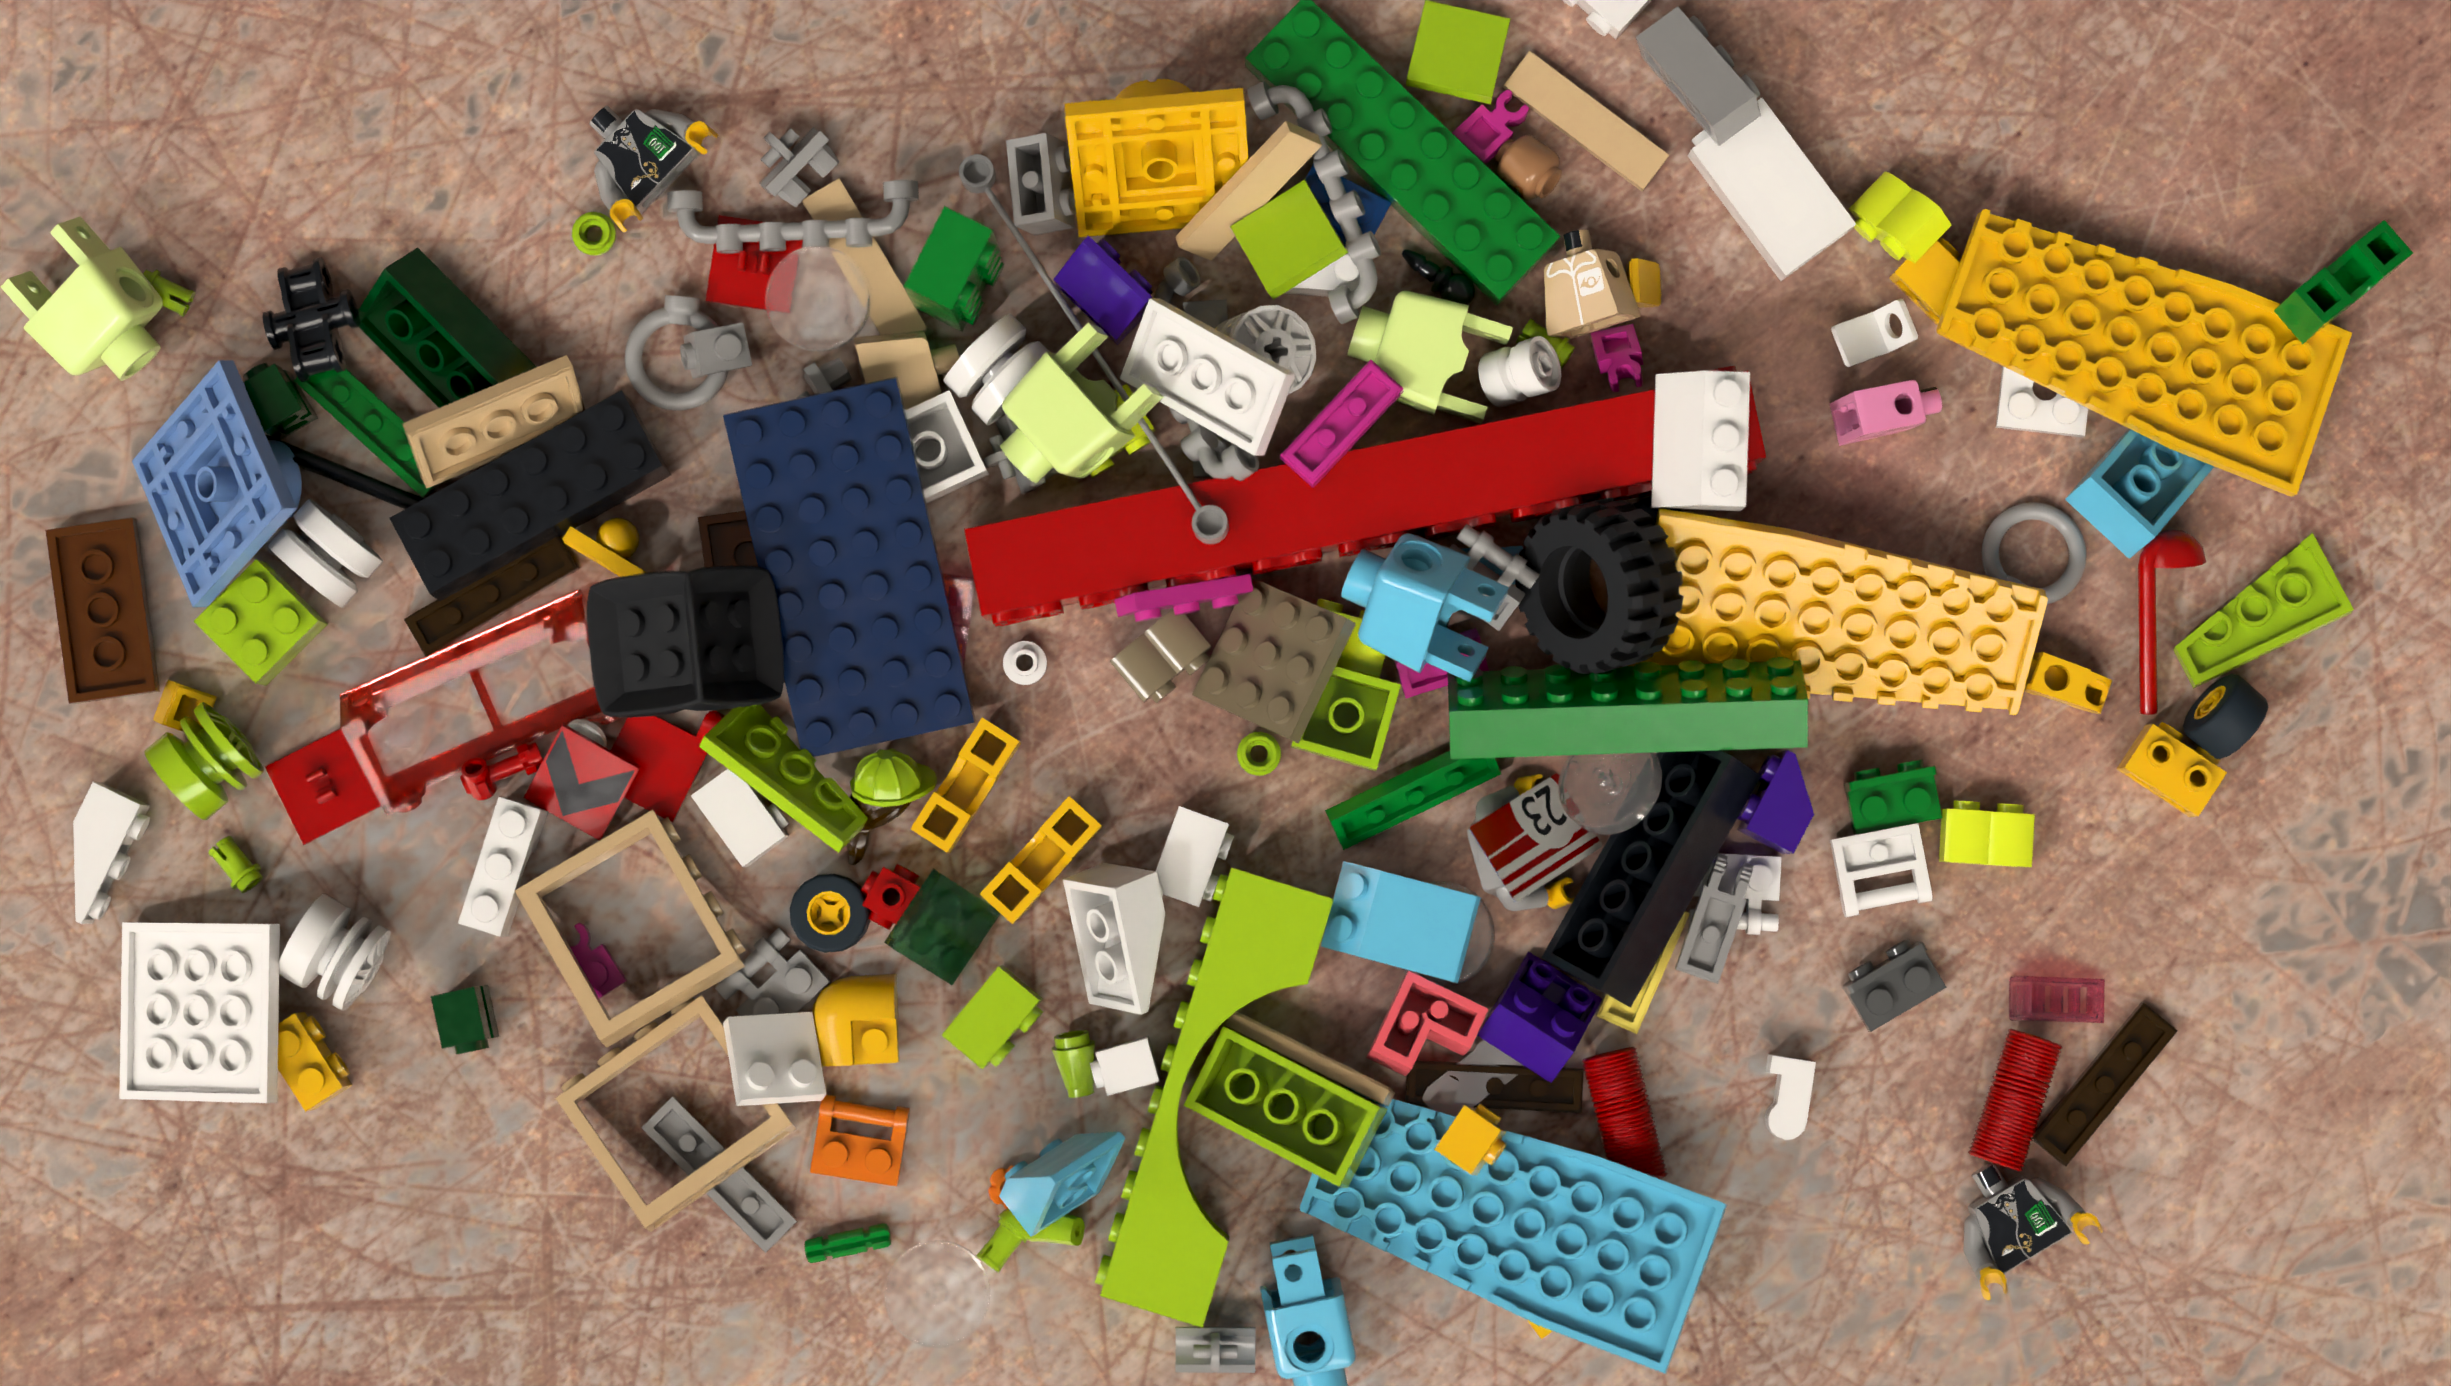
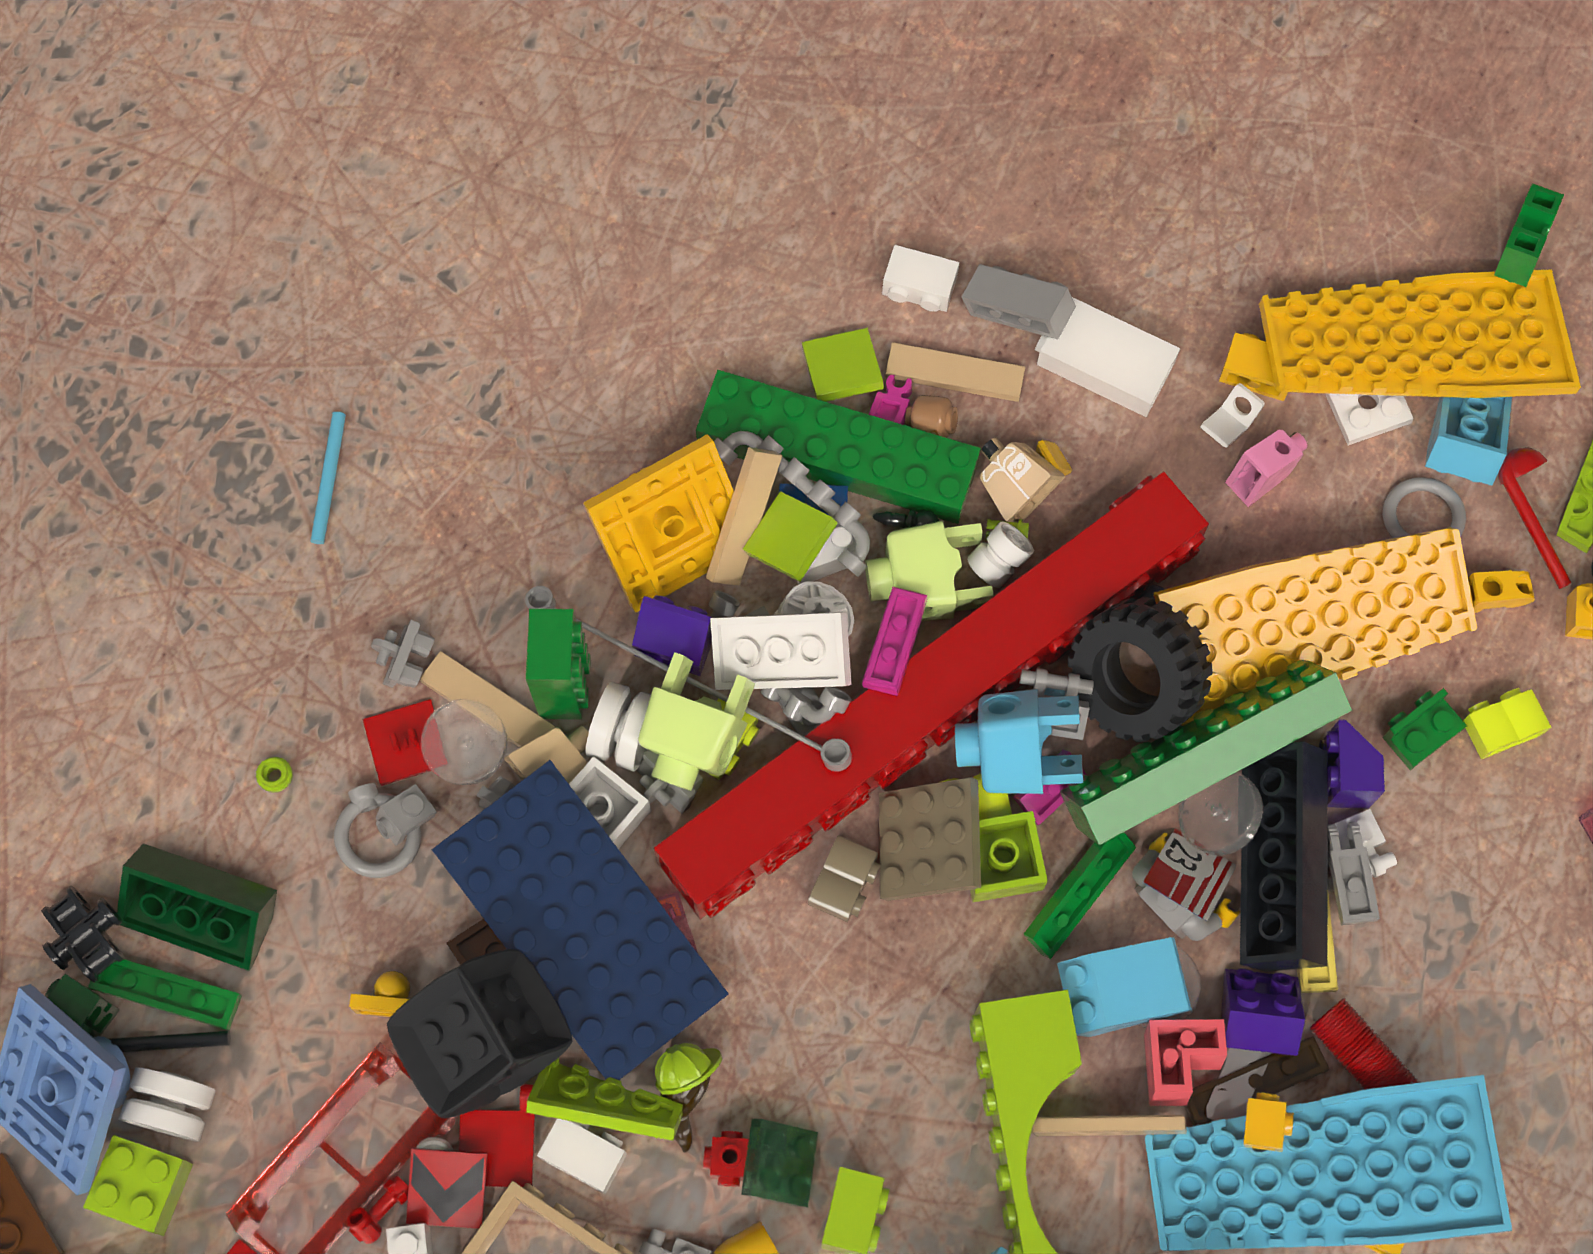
camera: 30 degrees left, 15 degrees down
black brick [389,390,671,601] -> none
tan tile [402,355,585,489] -> none
dark brown tile [404,537,579,658] -> none
torso [590,106,718,232] -> none
light grey bar [667,180,919,253] -> none
black wheel [789,874,871,953] -> none
yellow arch [910,717,1021,853] -> none
yellow arch [980,796,1103,924] -> none
white plate [1003,641,1047,685] -> none
light grey brick [1006,133,1076,235] -> none
lime cone [1051,1030,1095,1098] -> none
white slope [1063,863,1165,1015] -> none
white brick [1090,1036,1160,1096] -> none
dark pink plate [1114,574,1253,622] -> none
white brick [1156,806,1234,907] -> none
lime brick [1183,1026,1388,1188] -> none
lime plate [1237,732,1281,776] -> none
dark pink plate [1590,324,1643,392] -> none
white slope [1651,371,1750,511] -> none
white leg [1765,1054,1816,1140] -> none
white plate [1830,823,1932,918] -> none
dark grey bracket [1842,939,1947,1032] -> none
neon yellow brick [1849,171,1952,263] -> none

